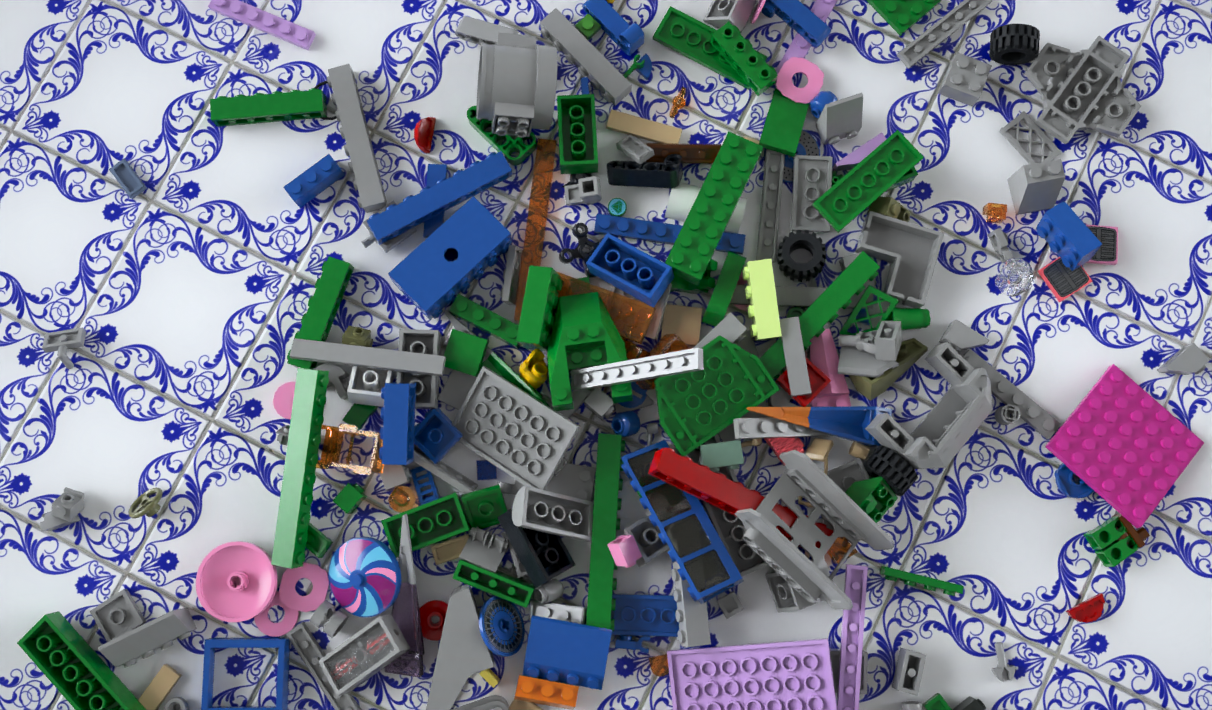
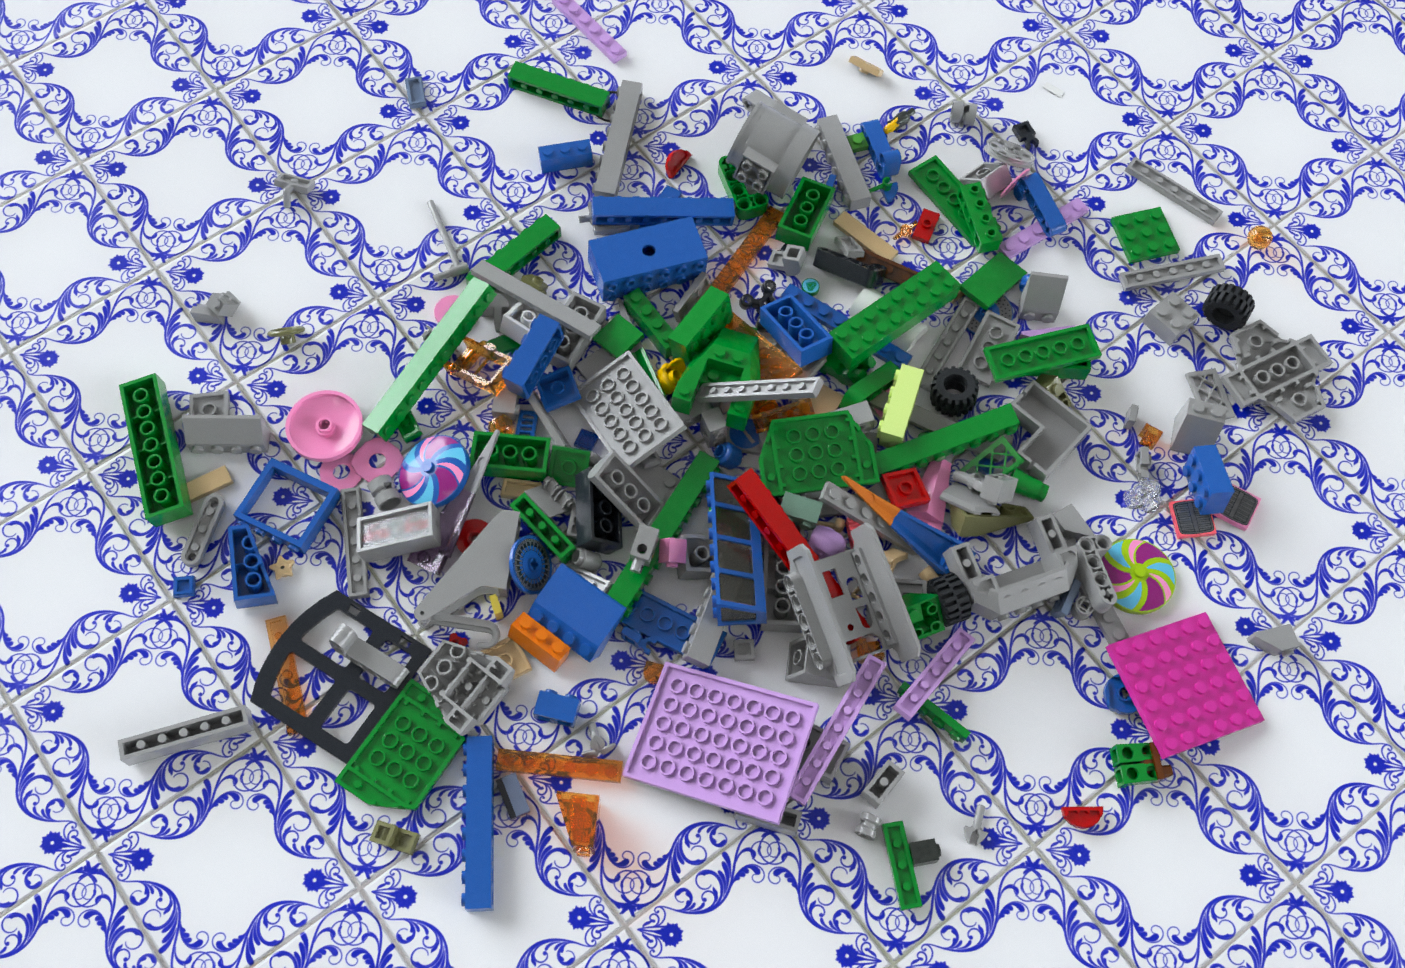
camera: 20 degrees right, 15 degrees down
green brick [333,483,367,514] -> none
bright pink piece [776,57,824,104] -> none
light grey tile [780,317,811,397] -> none
none -> light grey bar [427,200,470,282]
none -> light grey torso [630,523,660,574]
none -> lavender helmet [809,525,849,570]
none -> lavender plate [892,627,976,721]
none -> red plate [912,208,940,244]
none -> sand blue plate [1050,578,1081,618]
none -> light grey beam [1075,535,1117,613]
none -> dish [1101,539,1176,615]
none -> light grey tile [1123,404,1139,430]

